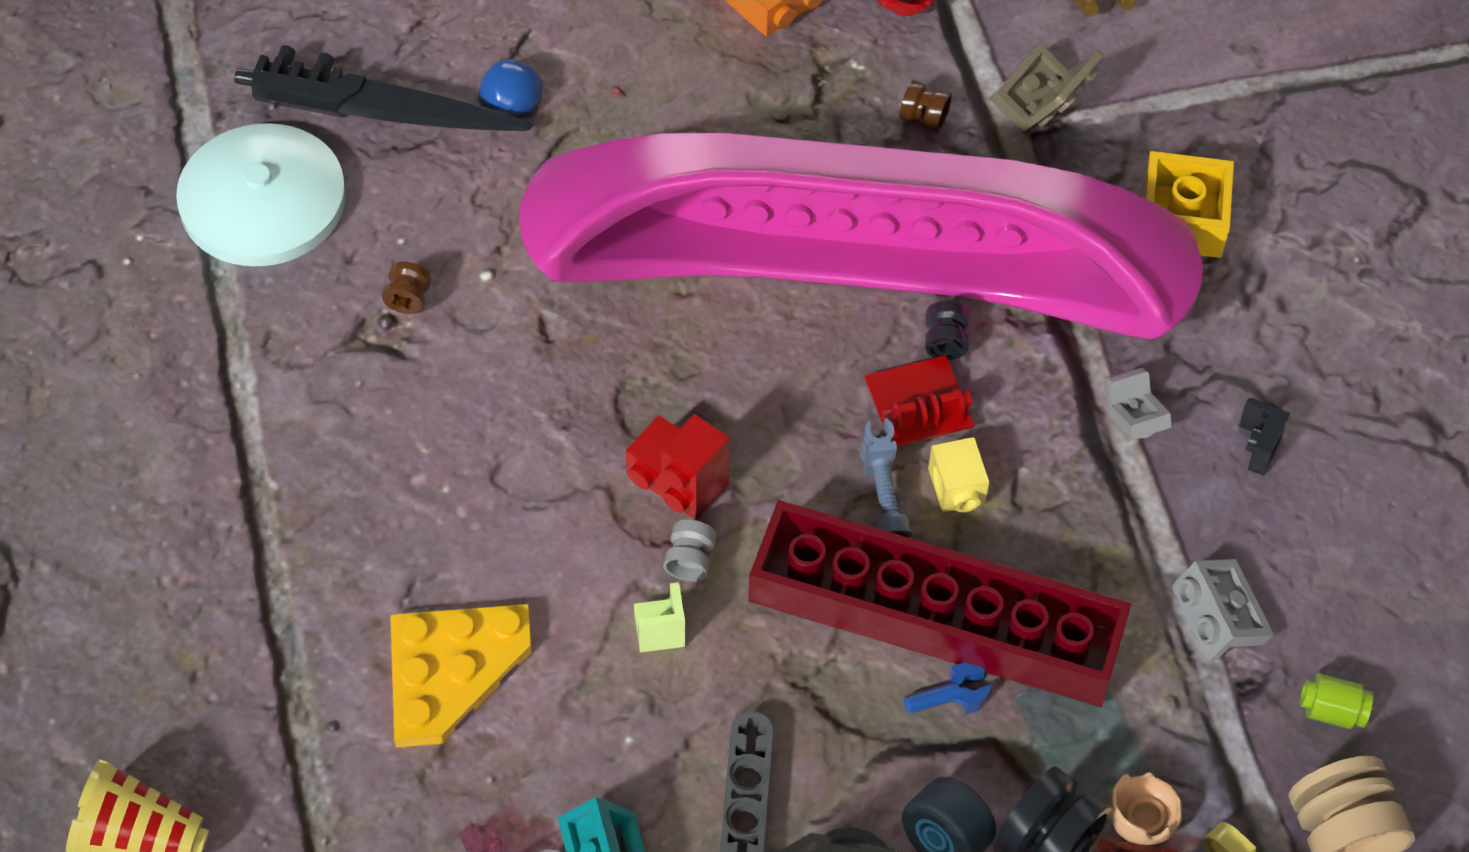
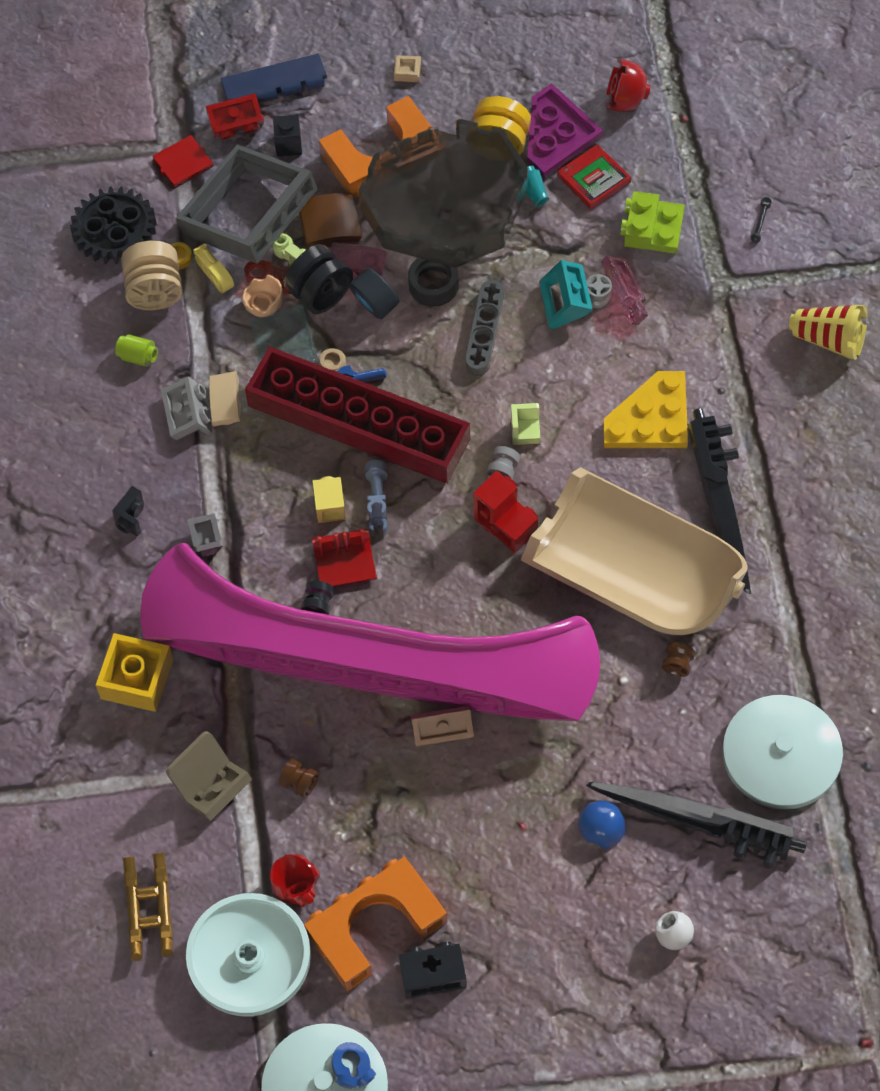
camera: 170 degrees left, 5 degrees up
none -> tan slope [209,371,241,426]
none -> tan tile [319,348,346,372]
none -> tan panel [521,467,748,635]
none -> black piece [688,408,751,594]

